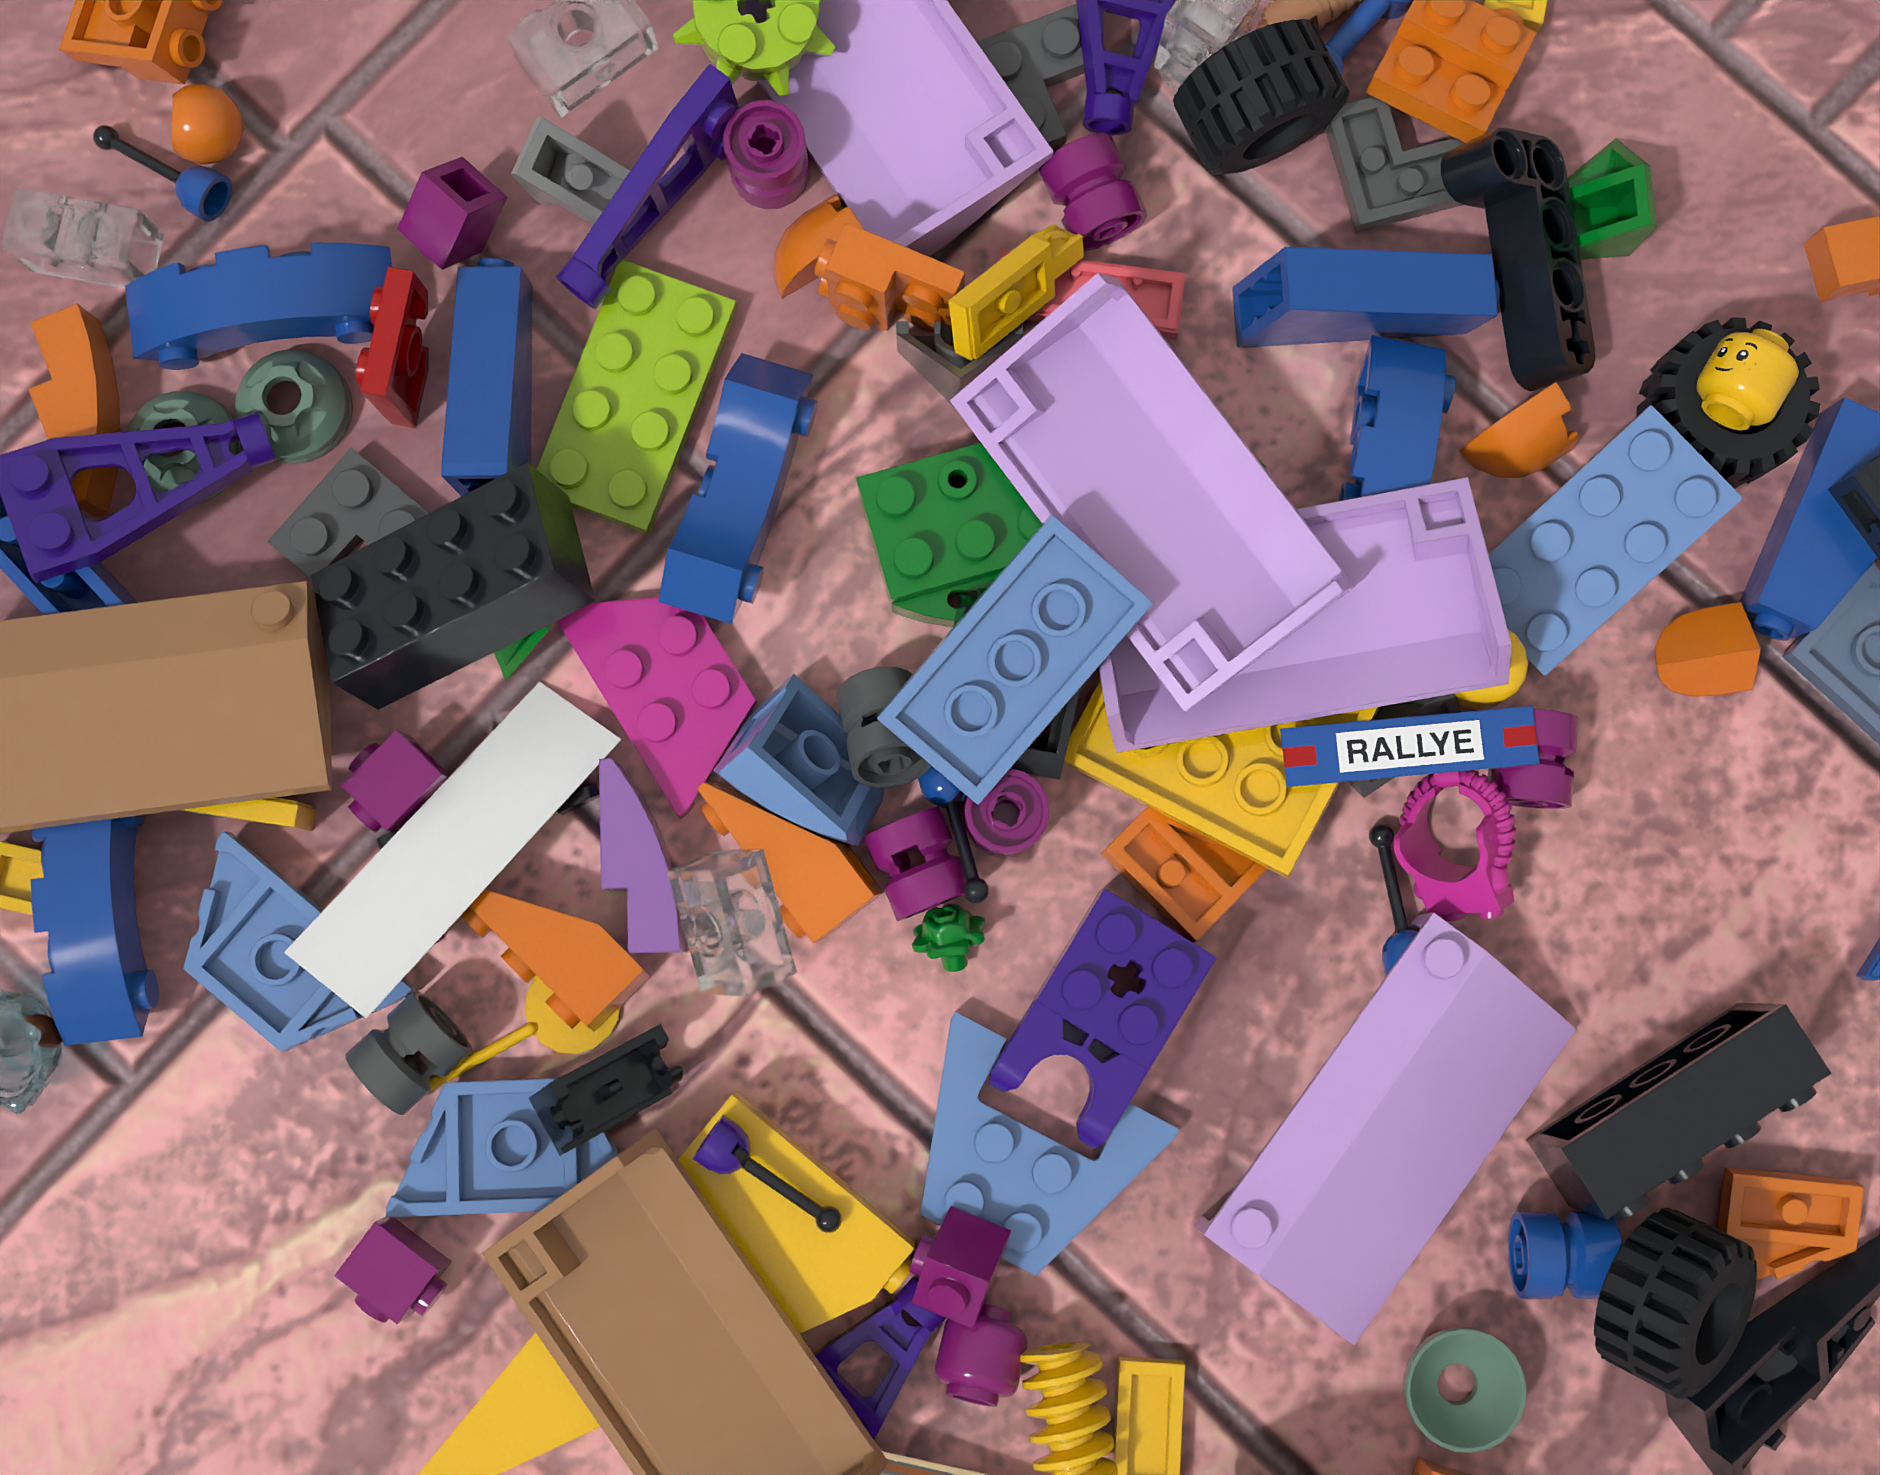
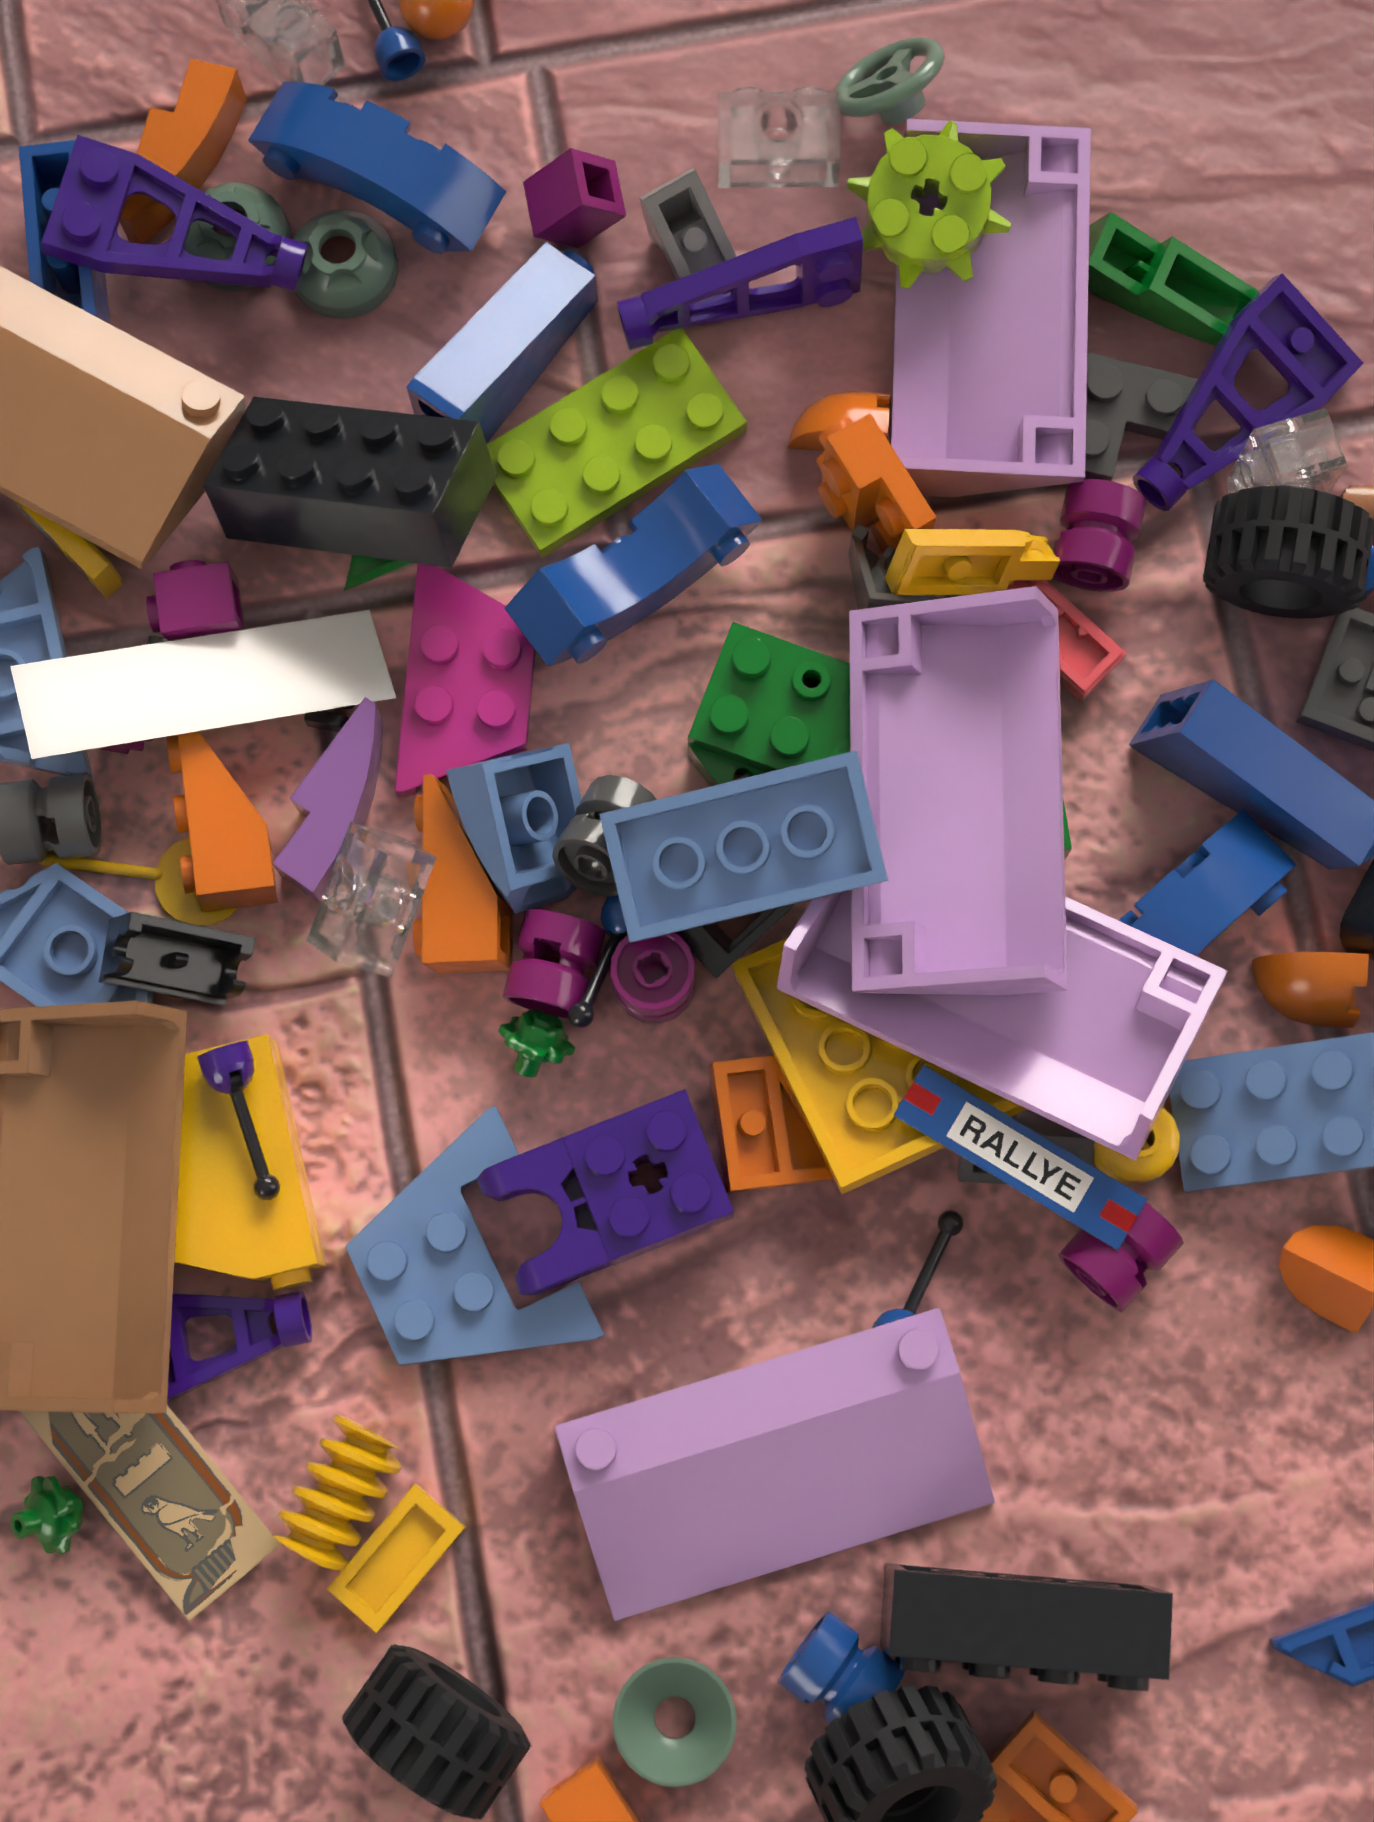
camera: 40 degrees right, 5 degrees down
dark grey plate [267,447,429,579] -> none
red plate [356,266,429,429] -> none
magenta wheel [723,100,810,210] -> none
magenta brick [909,1206,1011,1329] -> none
magenta head [935,1304,1028,1407] -> none
dark pink piece [1393,770,1516,921] -> none

